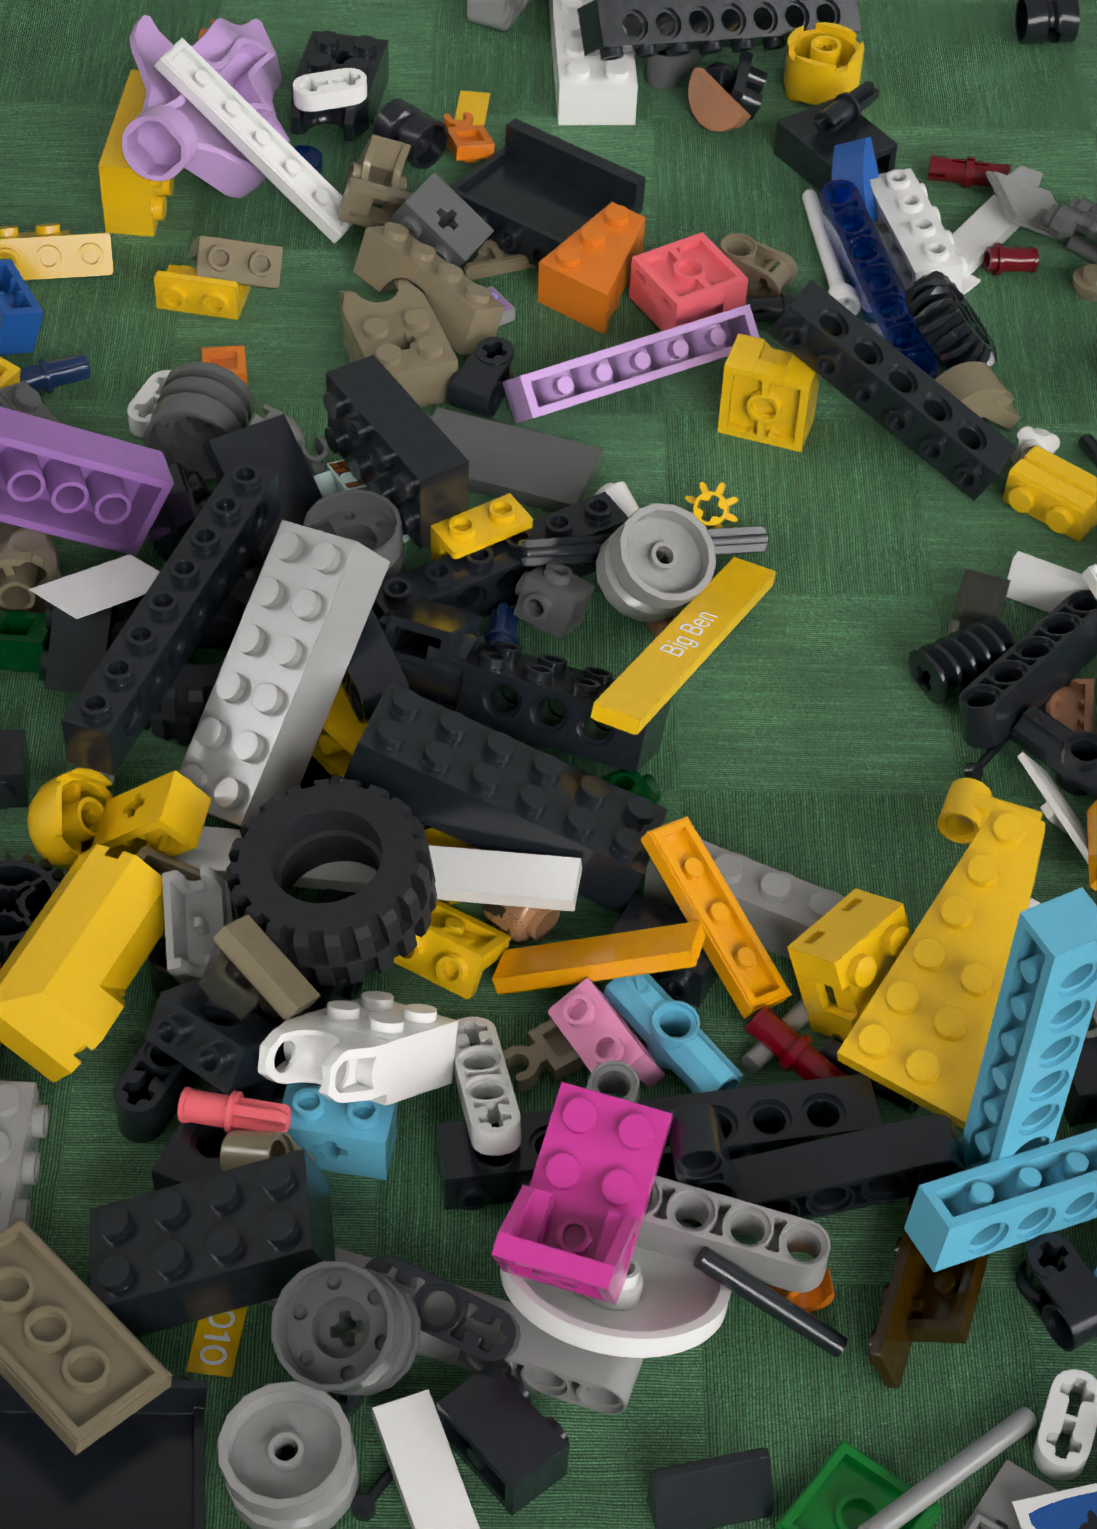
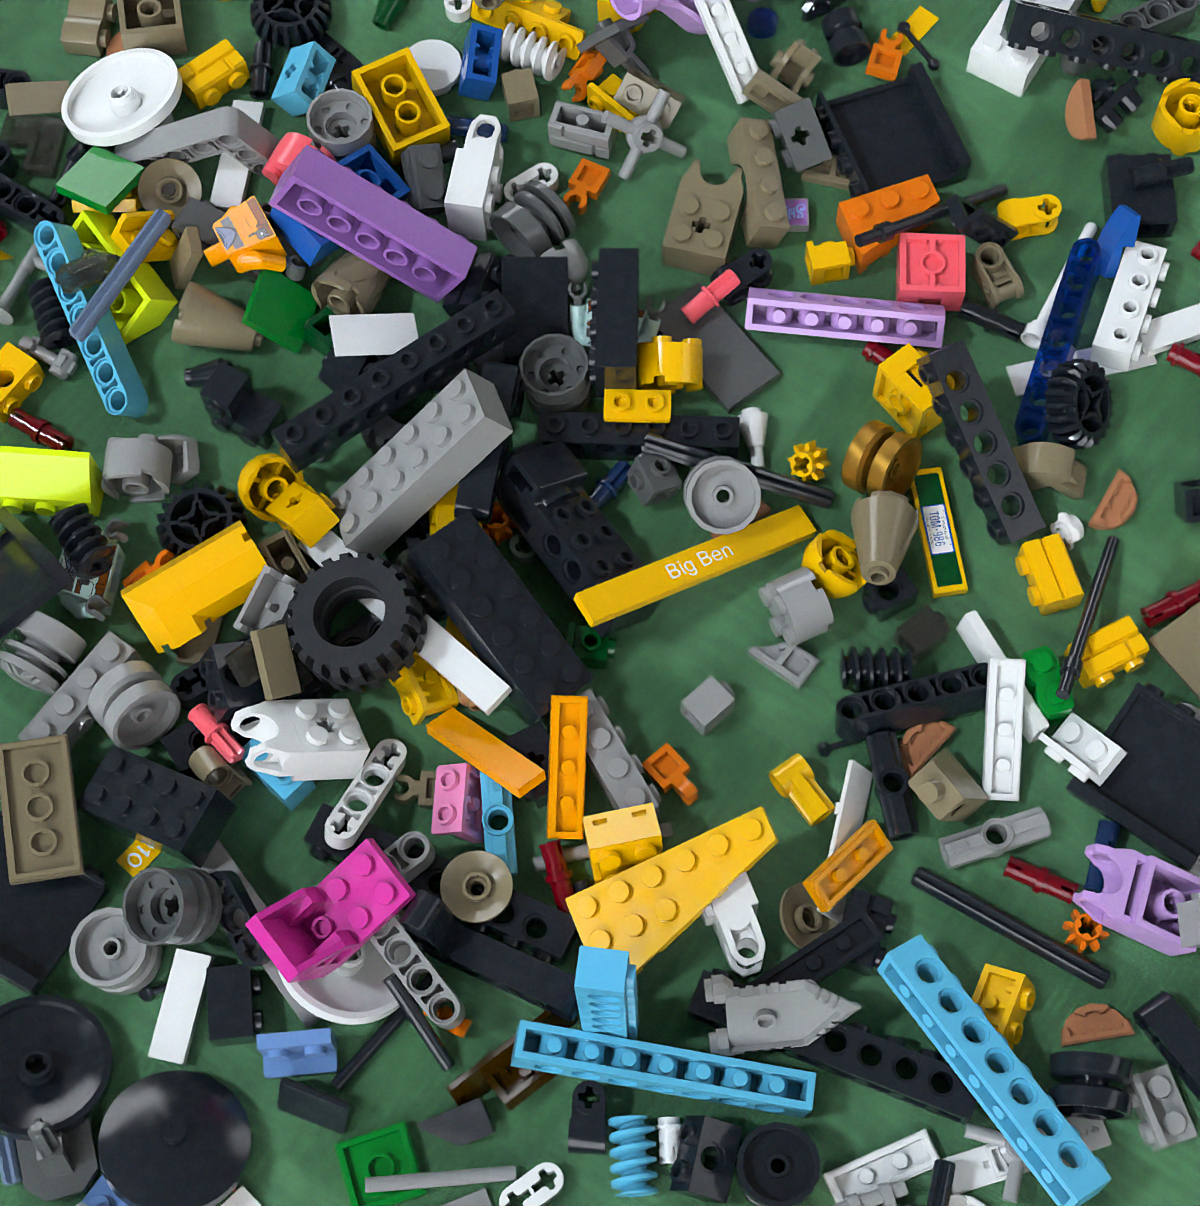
camera: 40 degrees right, 20 degrees up
none -> light grey wheel [88,661,181,750]
none -> dark tan tile [176,613,227,667]
none -> medium blue bracket [256,1028,338,1079]
none -> black bar [330,973,433,1092]
none -> black tile [417,1096,496,1147]
none -> dark tan dish [440,850,513,923]
none -> white brick [444,114,504,241]
none -> white piece [499,22,567,81]
none -> dark tan brick [501,68,540,122]
none -> light grey brick [548,100,618,159]
none -> orange plate [561,49,607,102]
none -> dark grey piece [576,14,651,76]
none -> light grey bar [601,88,687,180]
none -> yellow brick [637,335,703,394]
none -> orange plate [641,743,699,807]
none -> coral axle [680,269,740,325]
none -> light grey brick [680,675,735,737]
none -> light grey tile [747,642,820,690]
none -> light grey brick [758,567,834,647]
none -> yellow cylinder [801,529,867,599]
none -> yellow brick [804,240,855,285]
none -> pearl gold wheel [841,420,923,497]
none -> dark tan cone [850,490,919,585]
none -> black bar [854,183,1008,247]
none -> dark red pin [861,341,894,365]
none -> black brick [861,565,919,623]
none -> black hinge [897,21,940,71]
none -> tile [909,467,968,598]
none -> black bracket [946,194,1018,248]
none -> yellow piece [996,194,1062,241]
none -> nougat tile [1087,469,1138,530]

